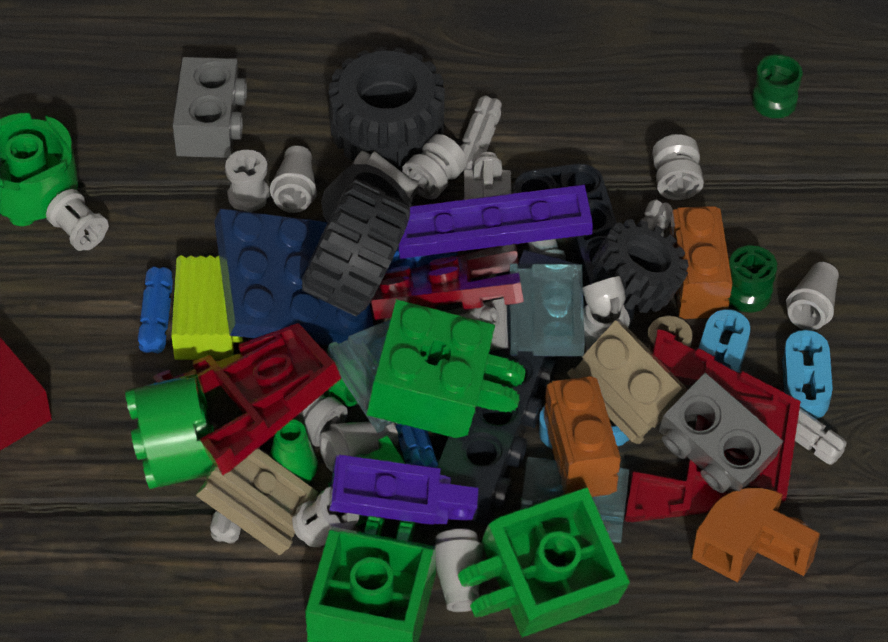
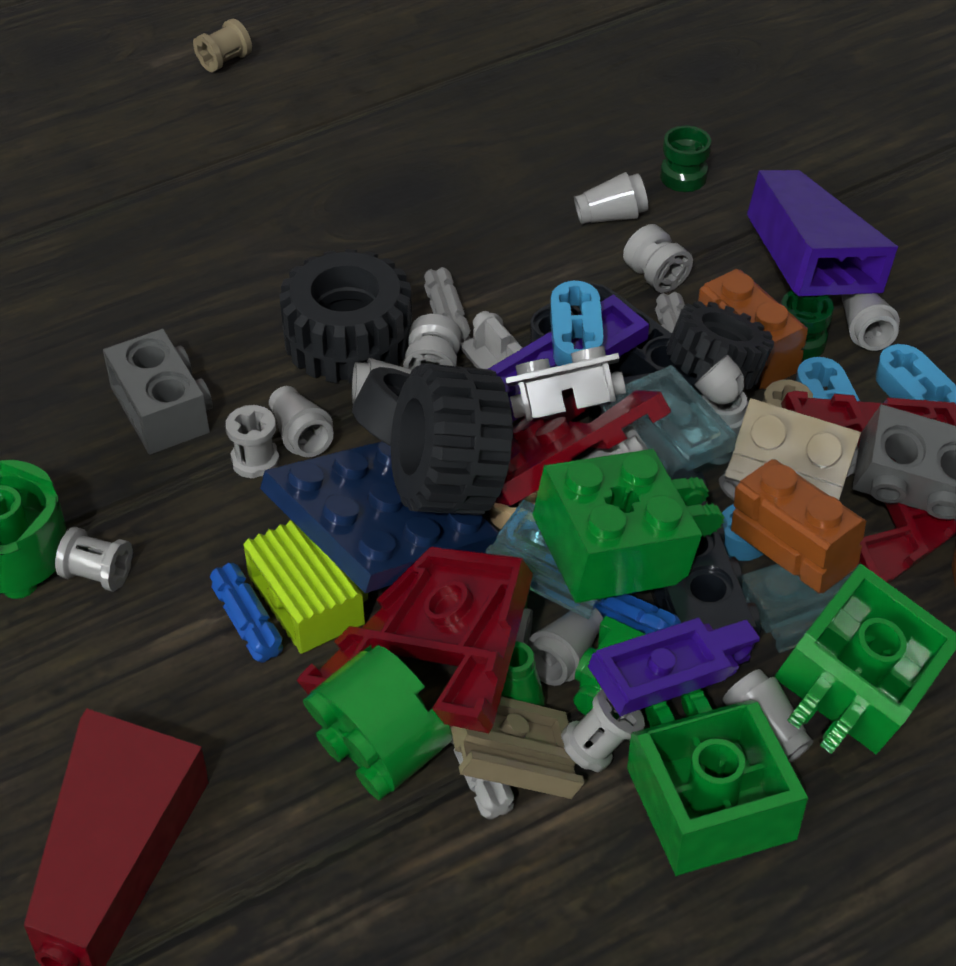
camera: 30 degrees left, 5 degrees down
none -> light grey hinge [505,346,626,421]
none -> dark azure beam [550,280,604,366]
none -> light grey cone [574,172,648,224]
none -> dark purple slope [747,170,898,296]

